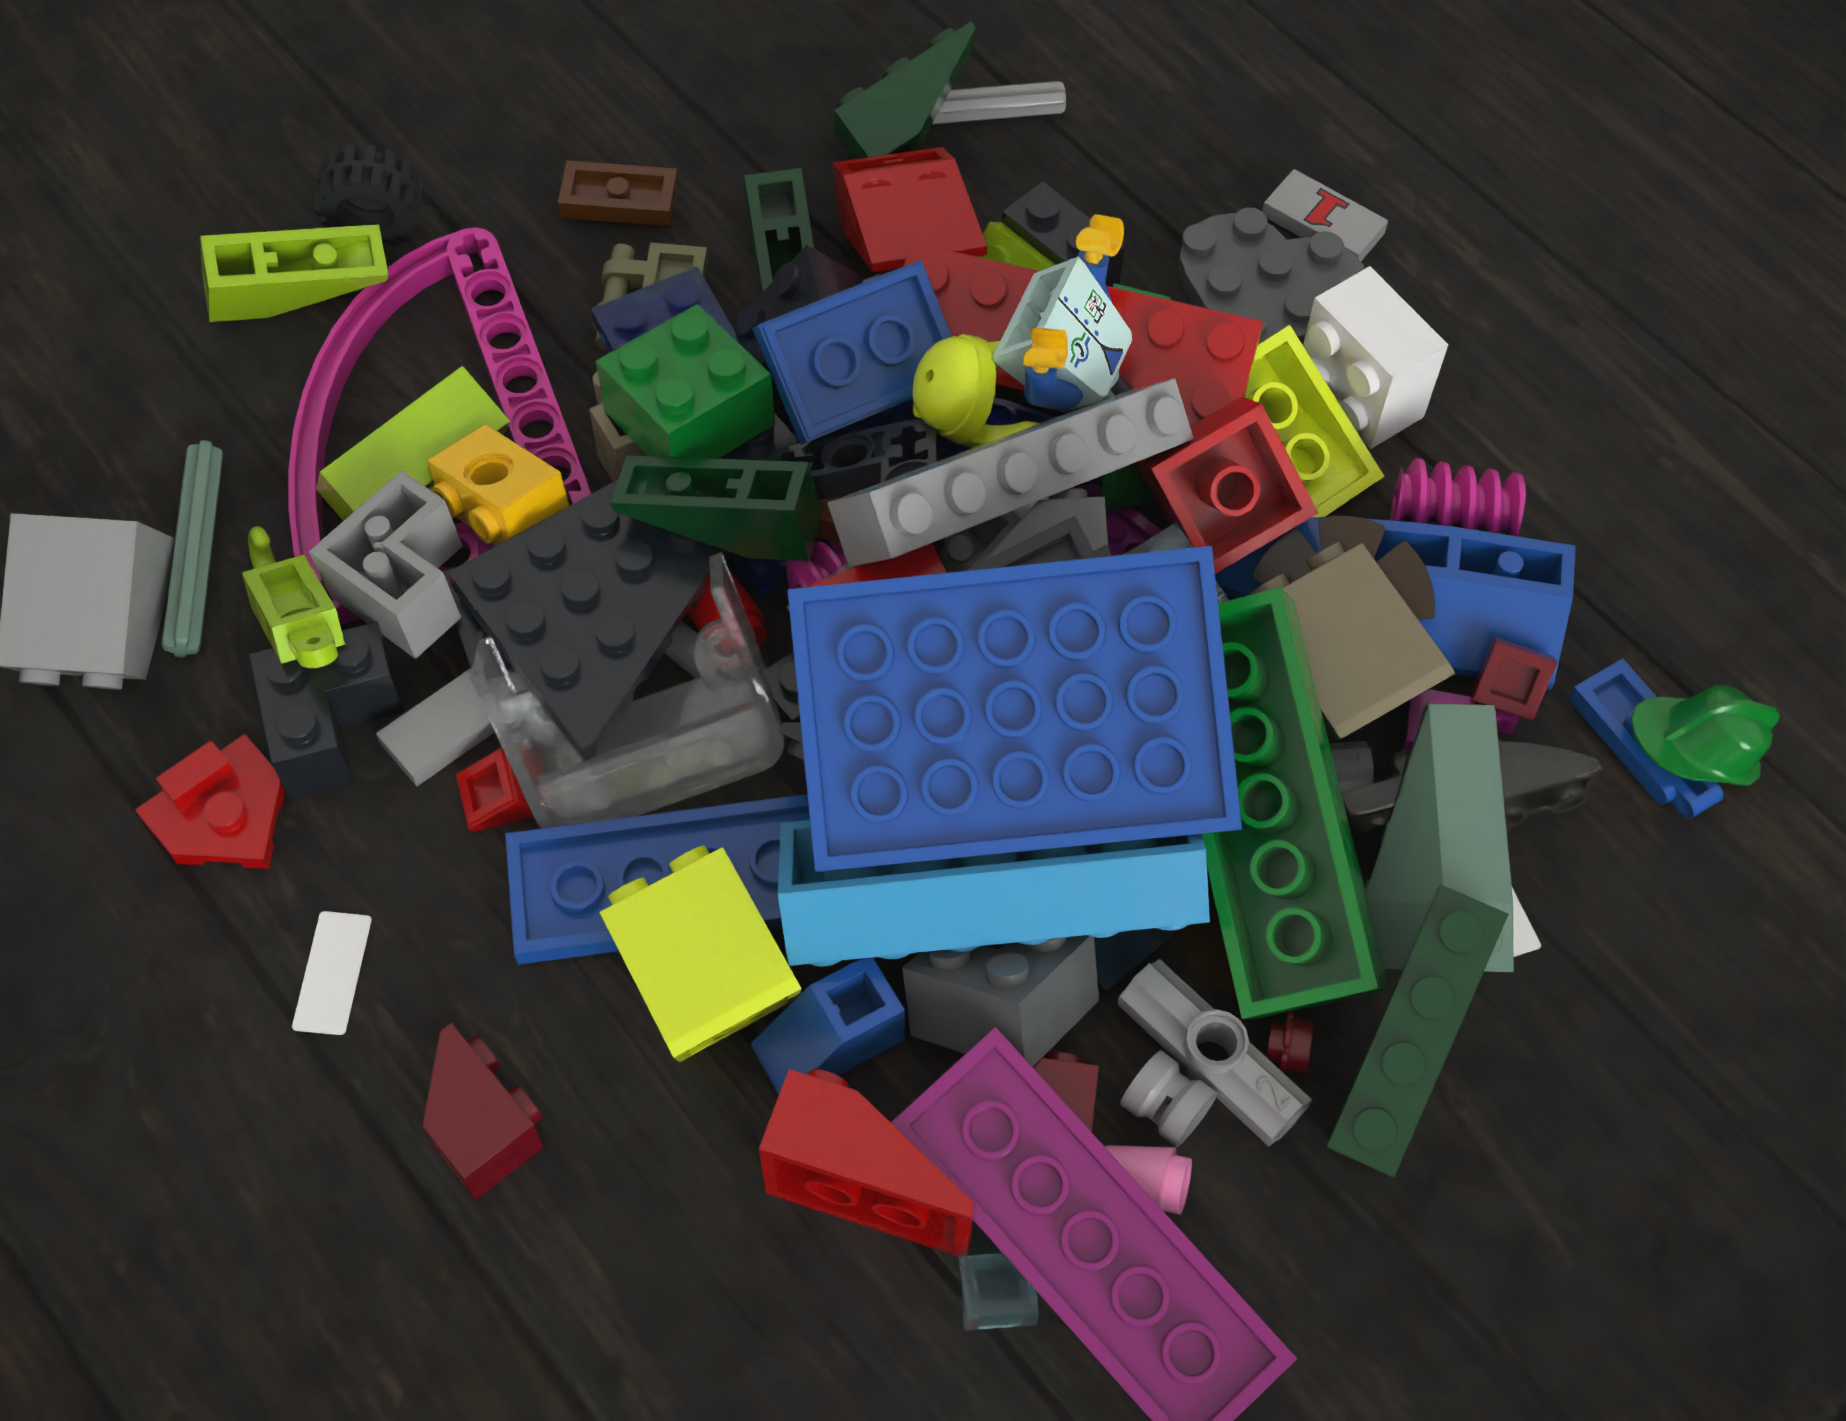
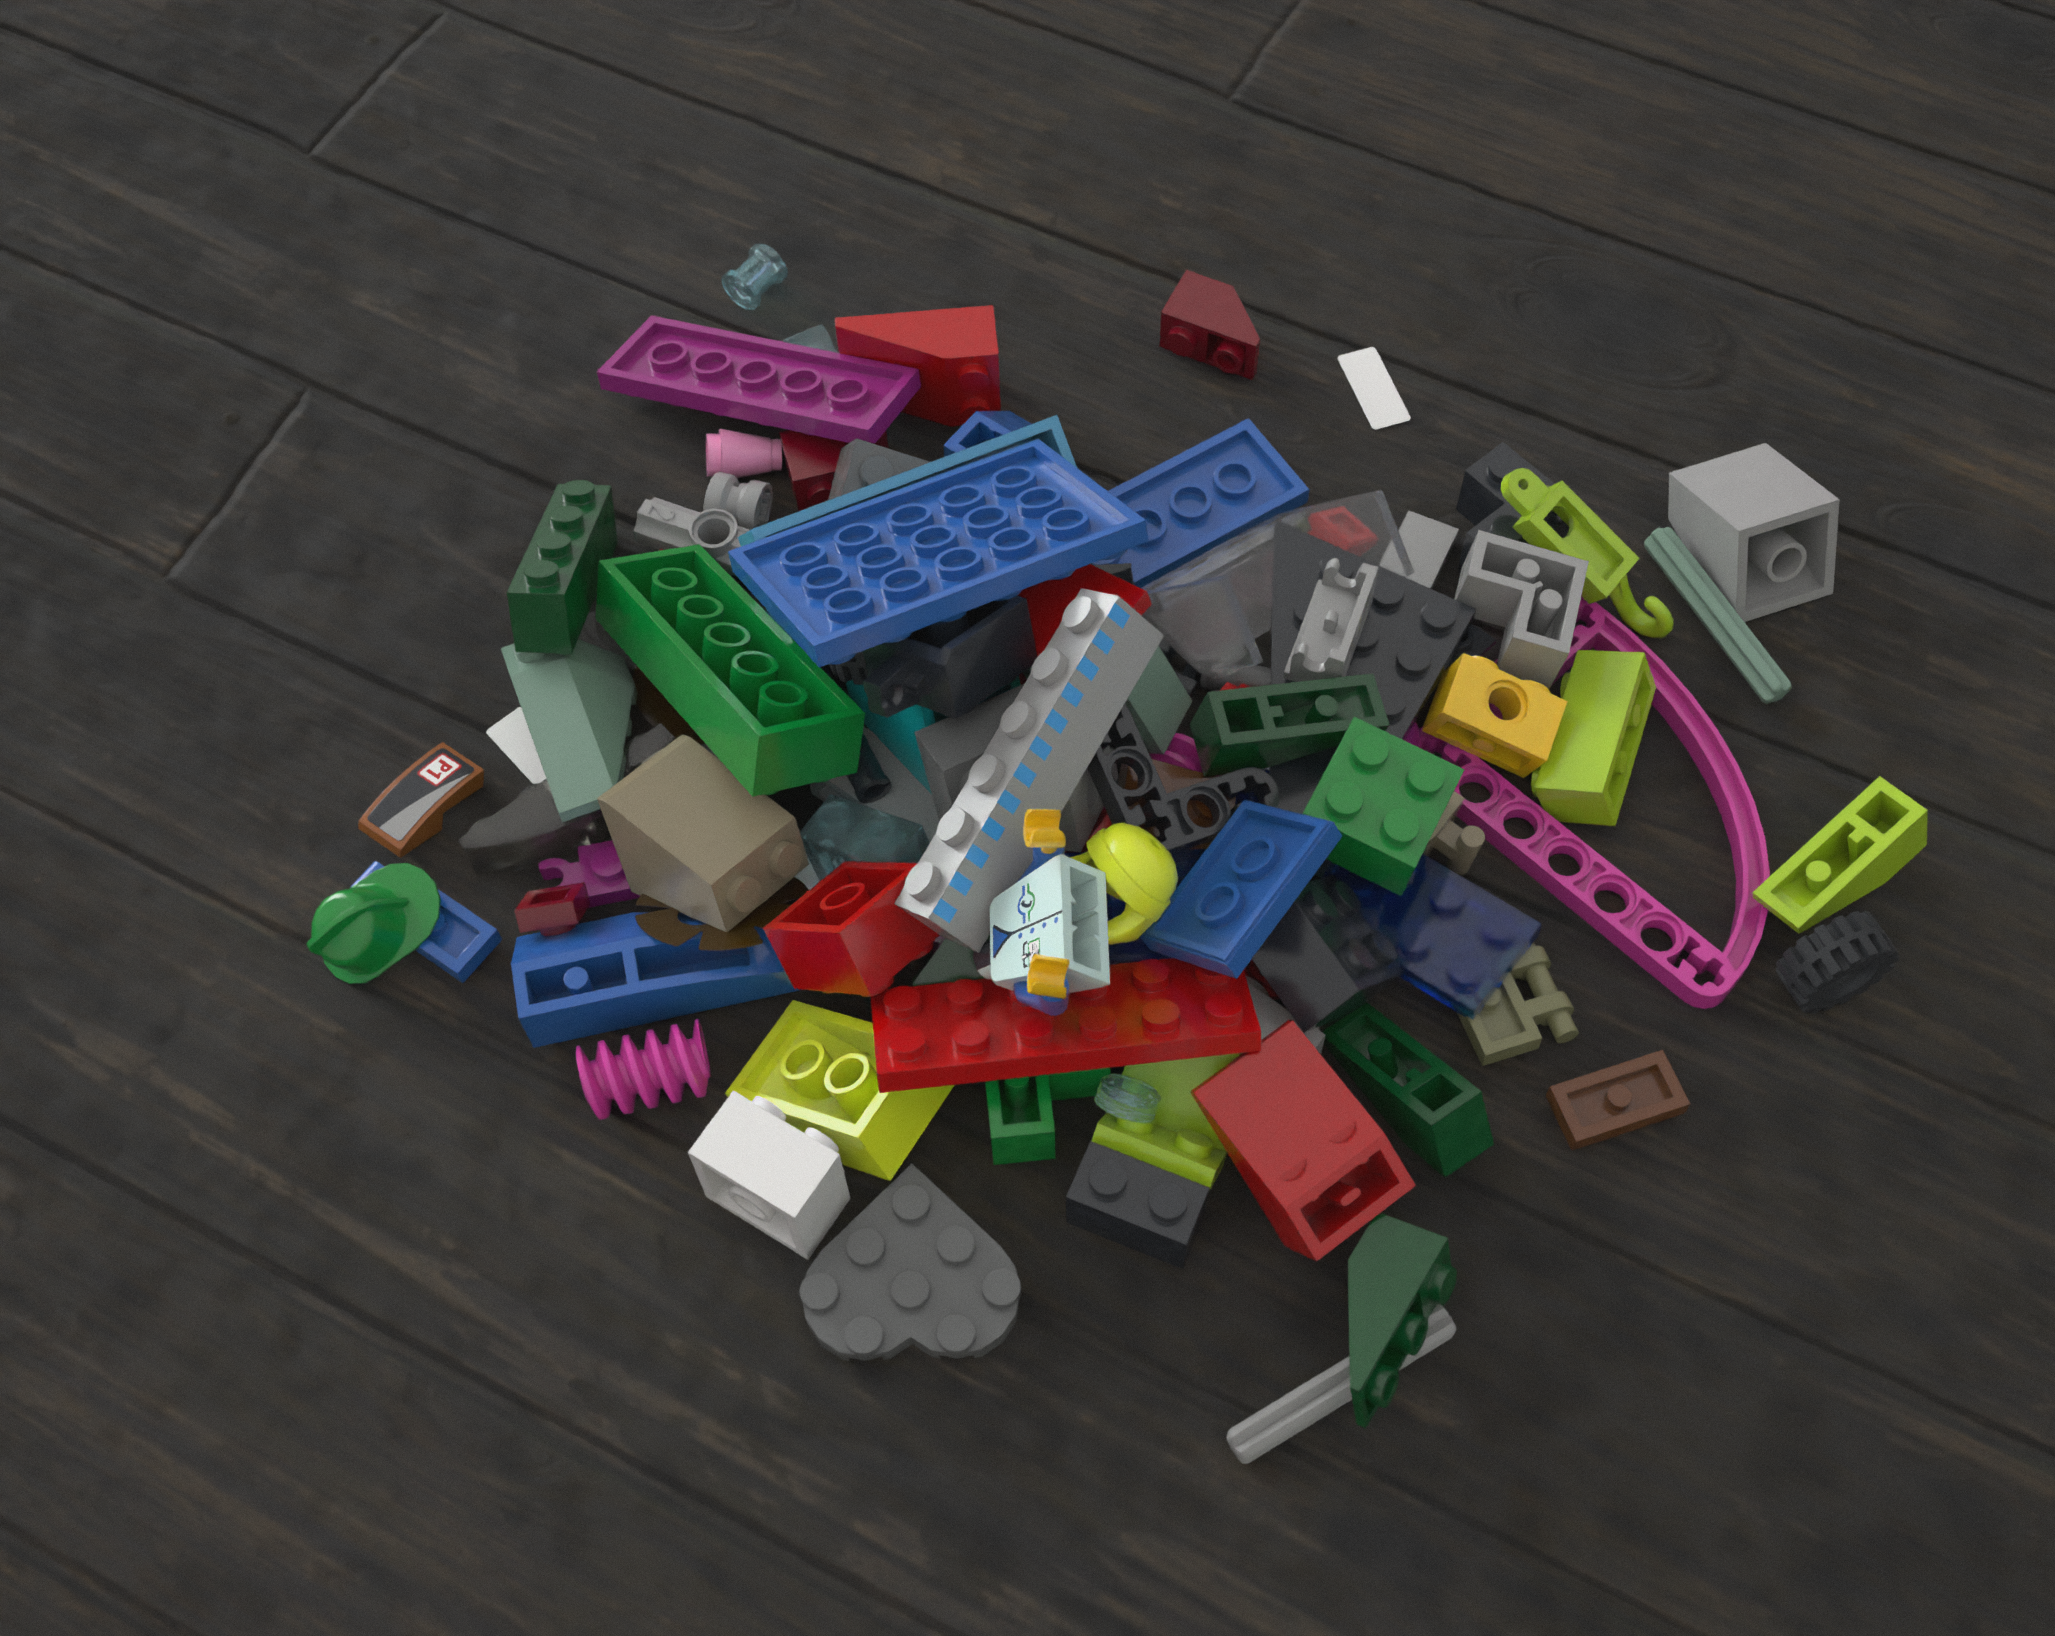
camera: 160 degrees right, 0 degrees up
red plate [135,734,286,869] -> none
neon yellow slope [599,845,801,1062] -> none
light grey tile [1262,169,1388,261] -> none
none -> slope [358,742,484,858]
none -> light grey hinge [1283,558,1379,682]

